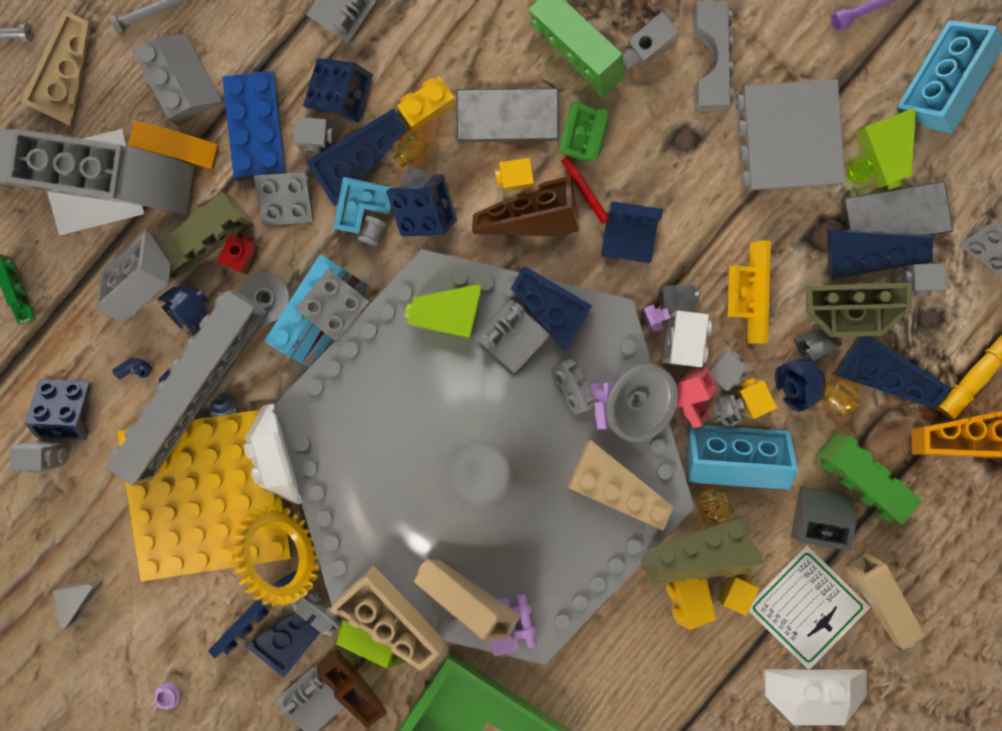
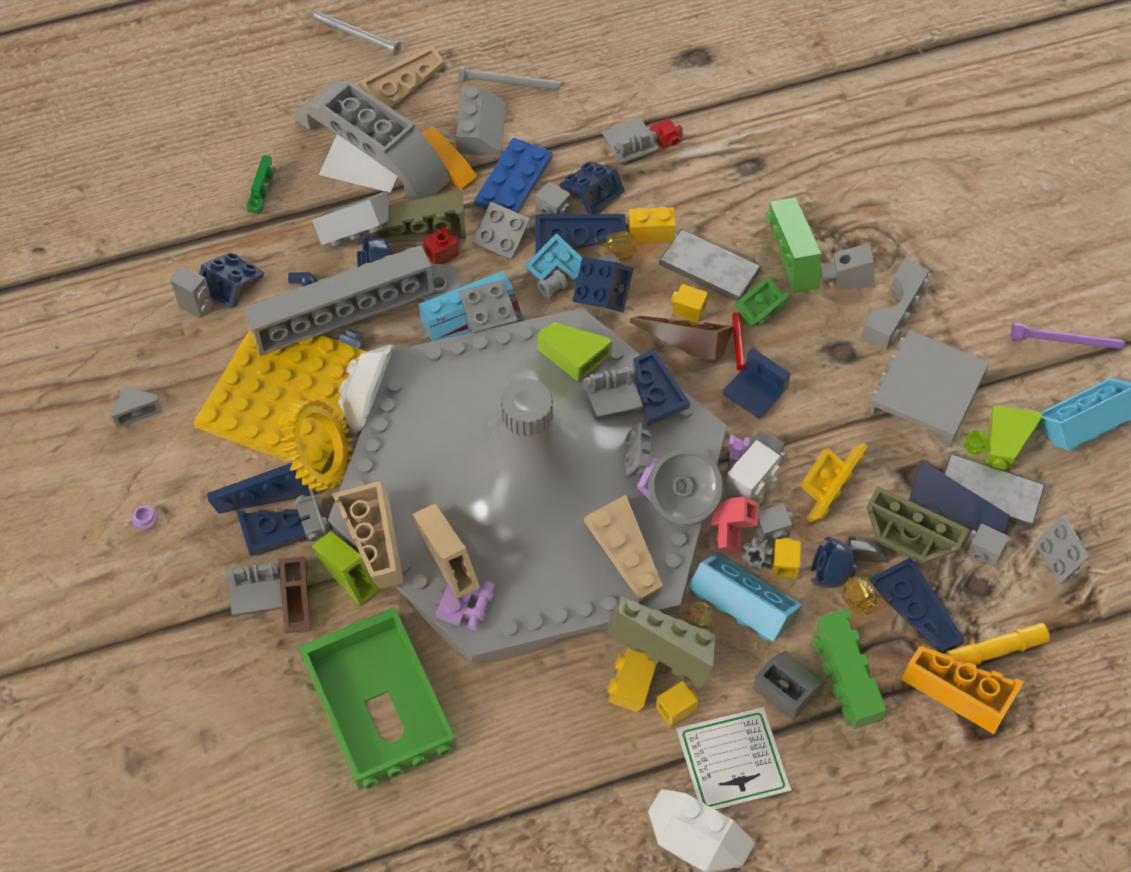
camera: 30 degrees right, 30 degrees down
tan slope [845,553,925,650] -> none

